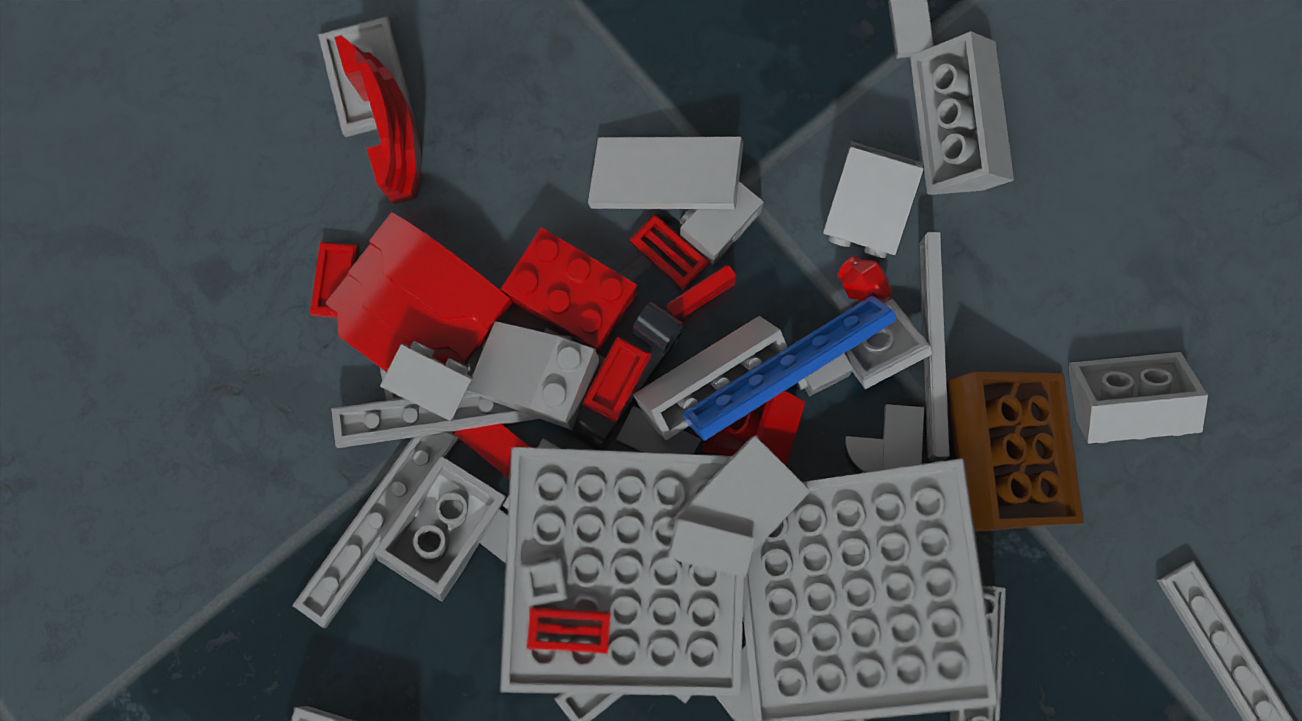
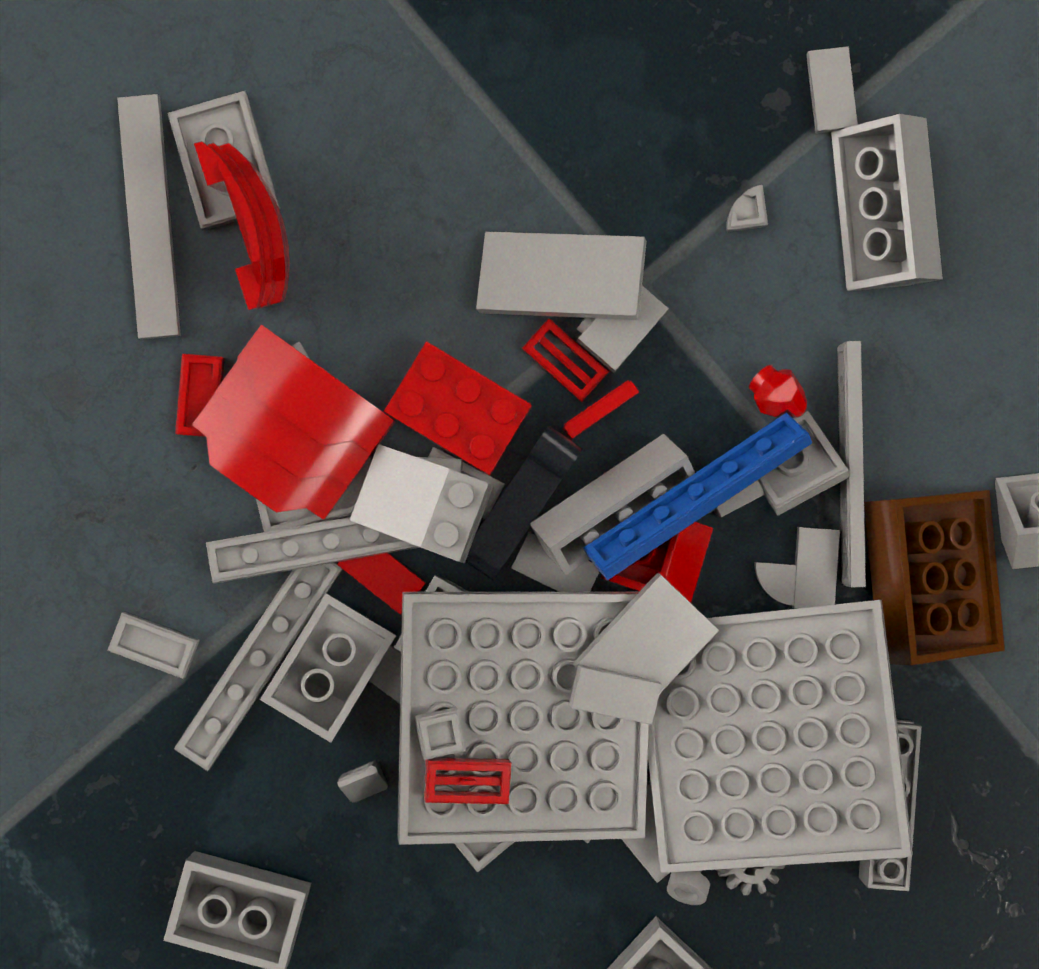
camera: 10 degrees left, 10 degrees up
light grey brick [380,341,474,421] -> none
red tile [582,337,651,423] -> none
light grey slope [823,141,924,258] -> none
none -> light grey tile [107,612,200,679]
none -> light grey tile [117,94,181,340]
none -> light grey slope [337,760,388,802]
none -> light grey tile [726,185,768,232]

